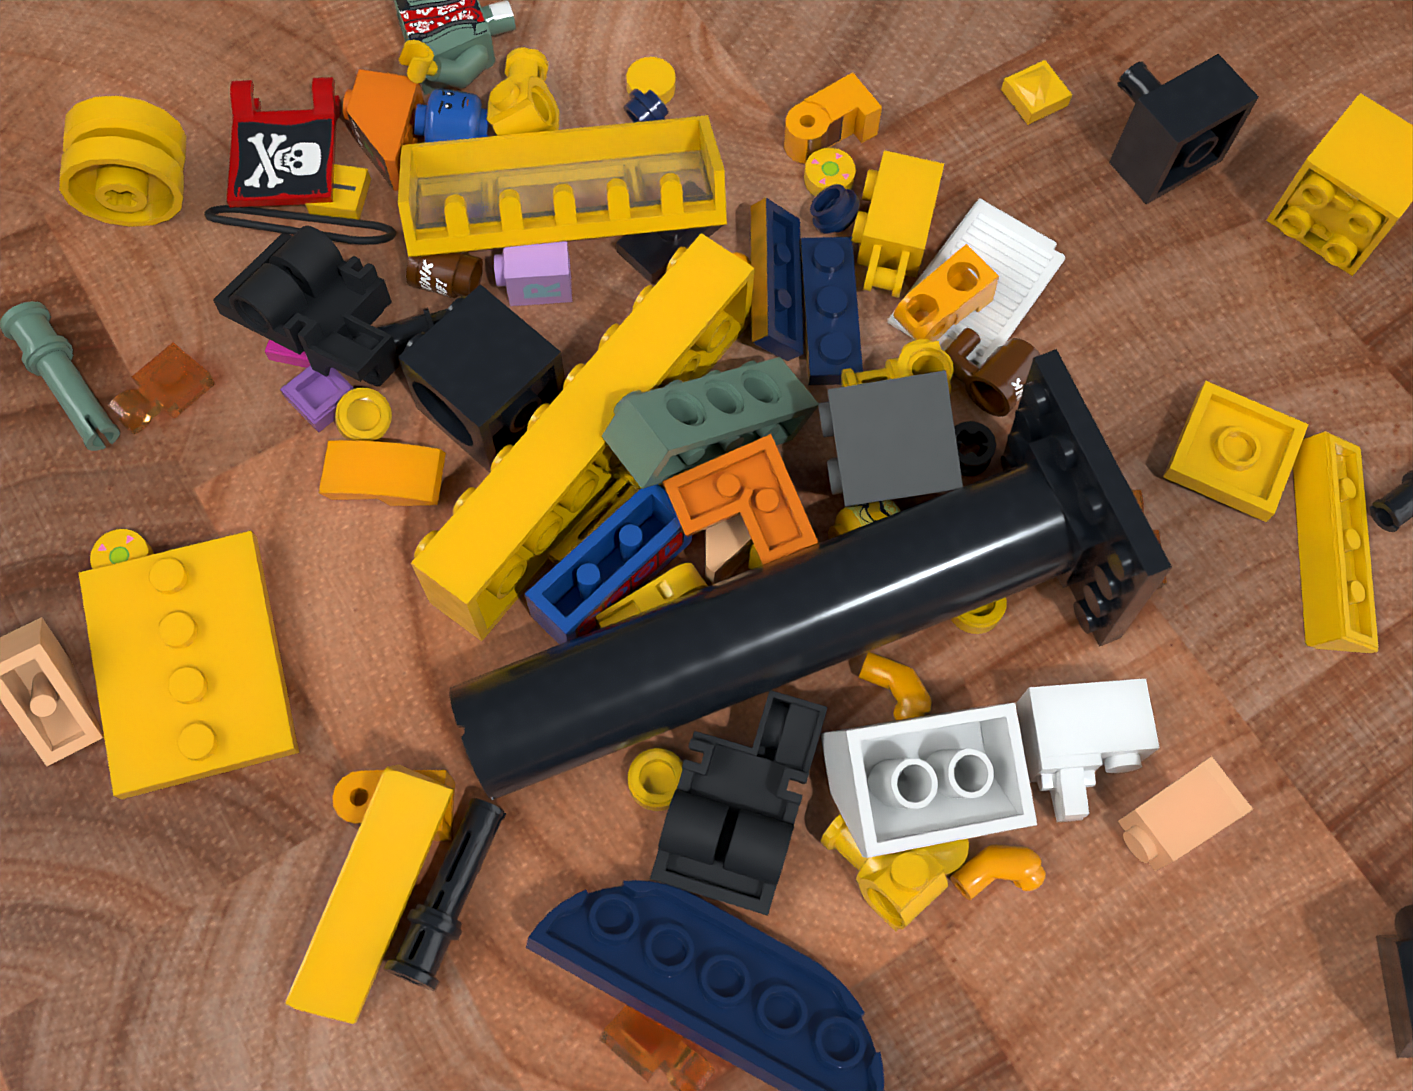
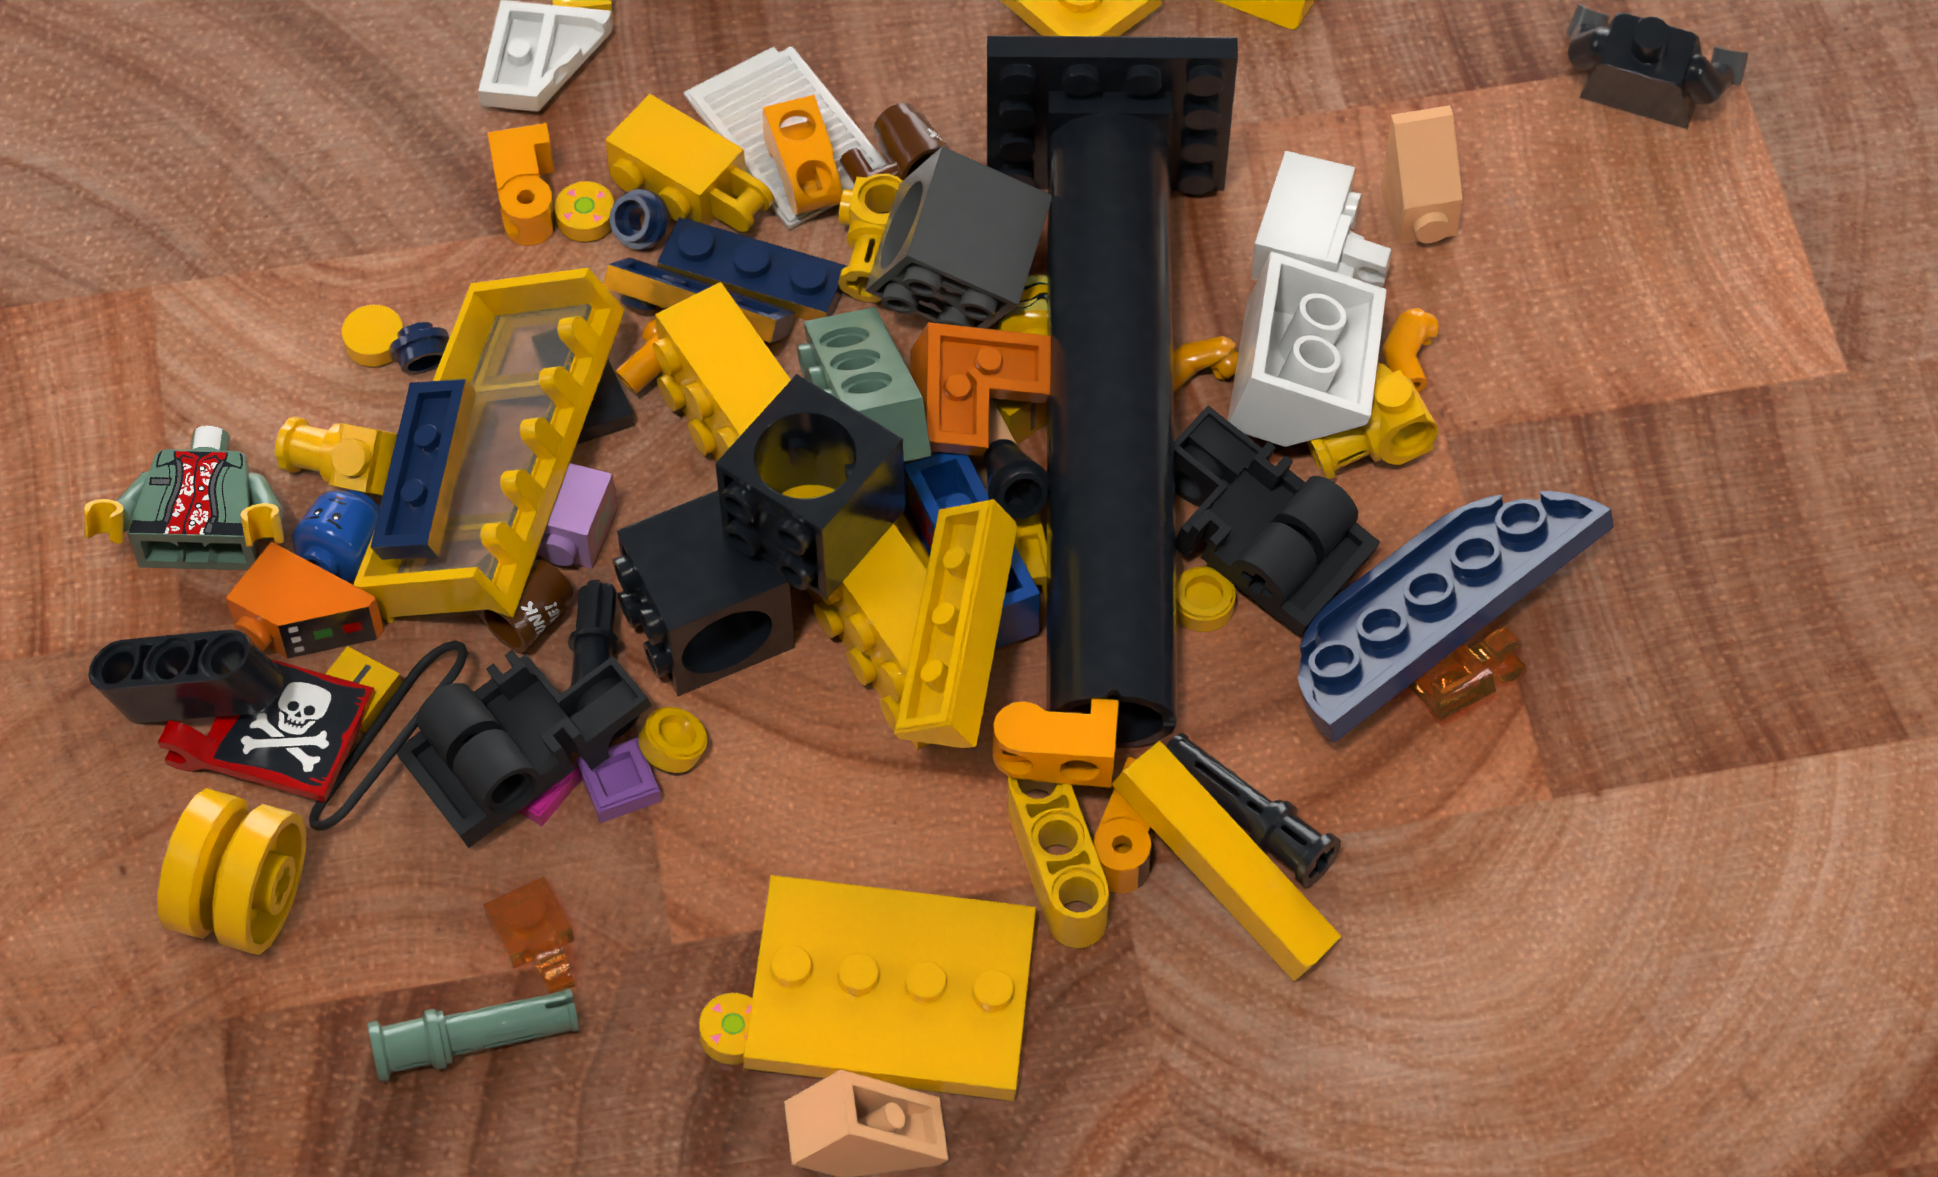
camera: 65 degrees left, 10 degrees down
light orange slope [319,440,446,506] -> none
none -> black beam [88,629,283,723]
none -> dark blue plate [370,379,477,560]
none -> white wing [478,0,613,112]
none -> black brick [715,374,905,600]
none -> yellow slope [894,499,1017,748]
none -> black cone [983,439,1050,519]
none -> light orange leg [992,699,1119,788]
none -> yellow beam [1007,776,1109,948]

